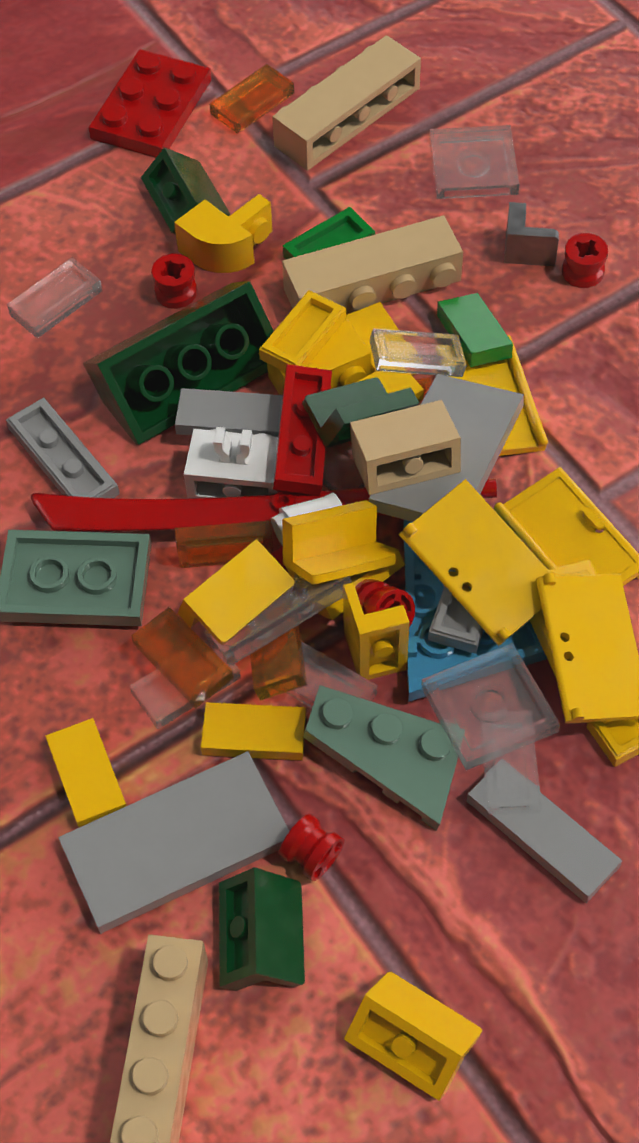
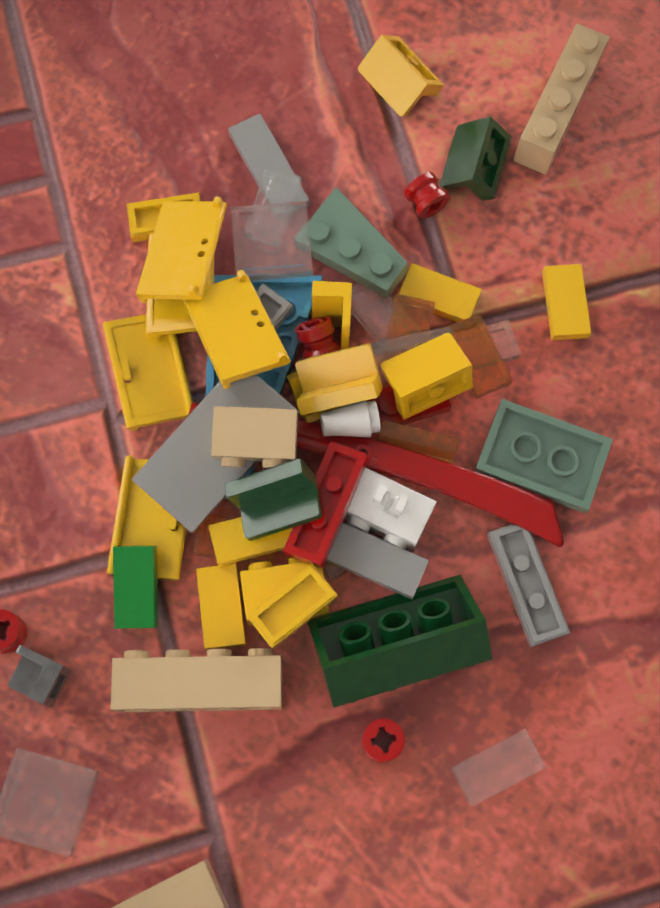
camera: 165 degrees left, 15 degrees up
light grey tile [58,751,289,934] -> none
dark green panel [140,147,230,234] -> none
yellow brick [174,194,273,273] -> none
green tile [283,207,375,259] -> none
clear tile [369,328,467,377] -> none

